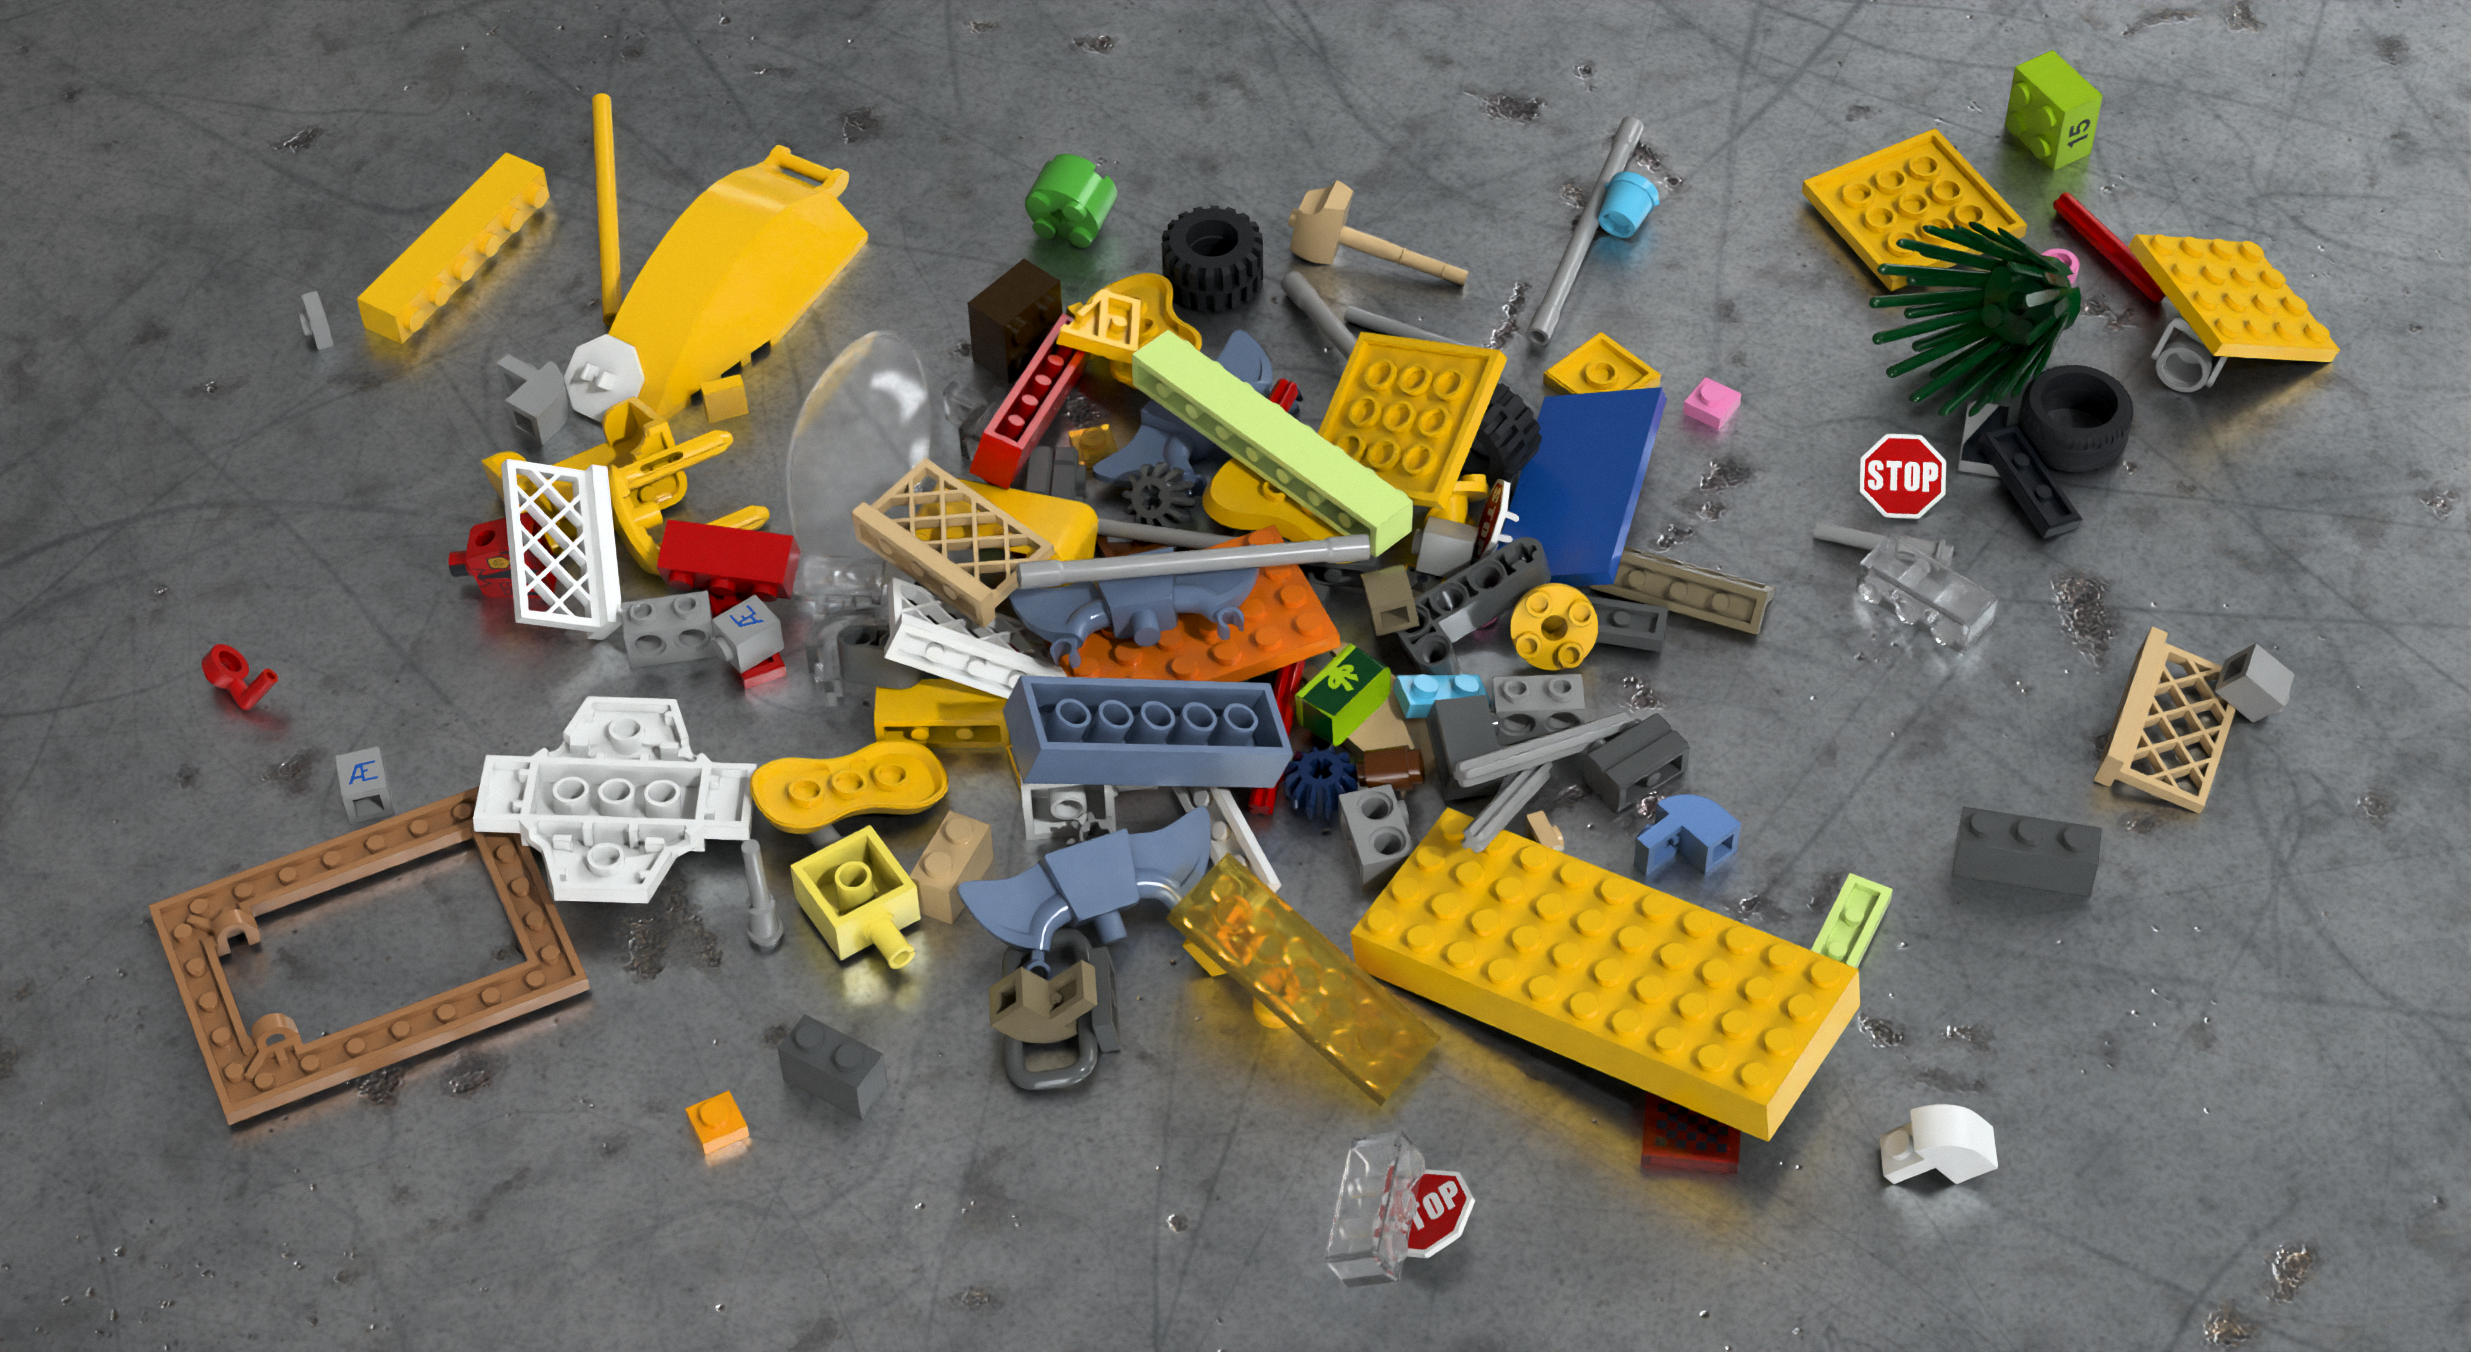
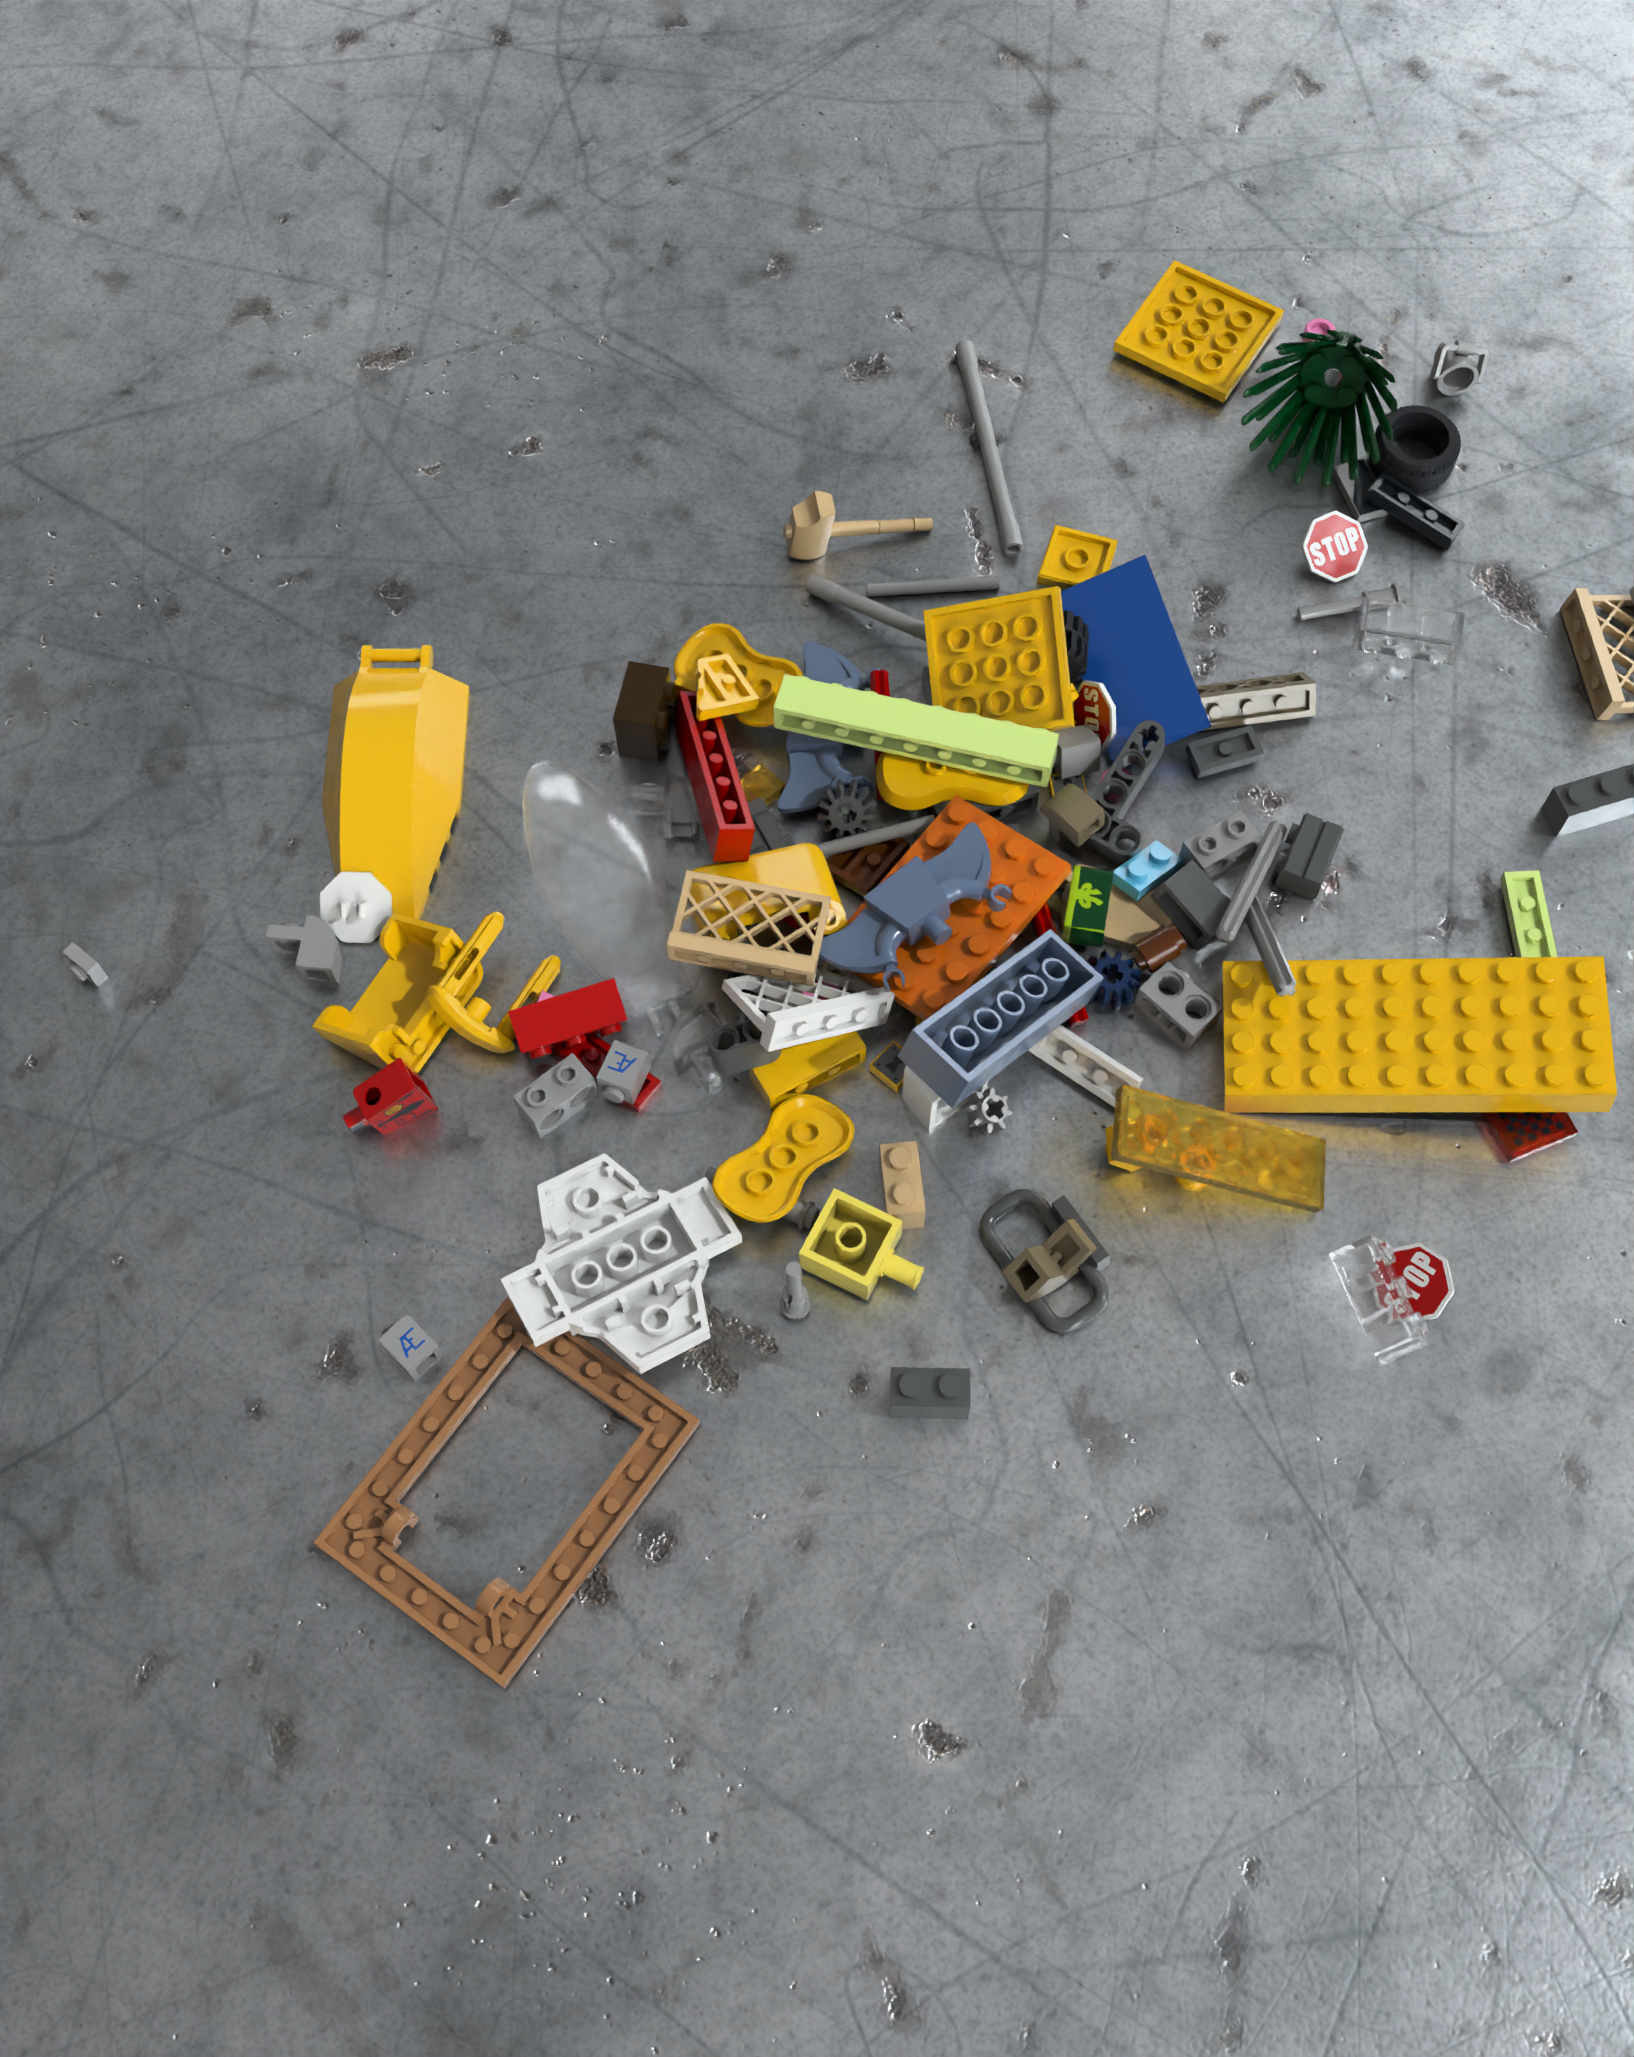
camera: 30 degrees left, 15 degrees up
red plate [201,644,278,711] -> none
yellow brick [356,152,550,344] -> none
white fence [501,459,623,640] -> none
yellow piece [592,93,622,327] -> none
light orange plate [685,1090,749,1155] -> none
yellow tile [700,374,749,424] -> none
sand blue torso [957,806,1211,981] -> none
light grey piece [1016,534,1370,589] -> none
bright green brick [1025,154,1117,248] -> none
black tyre [1161,205,1263,312] -> none
yellow plate [1510,583,1598,670] -> none
tan plate [1524,810,1565,852] -> none
medium azure piece [1598,171,1660,238] -> none
medium blue brick [1634,794,1741,876] -> none
bright pink plate [1683,377,1741,430] -> none
lime brick [2005,50,2103,171] -> none
red axle [2053,192,2166,303] -> none
yellow plate [2128,234,2340,362] -> none

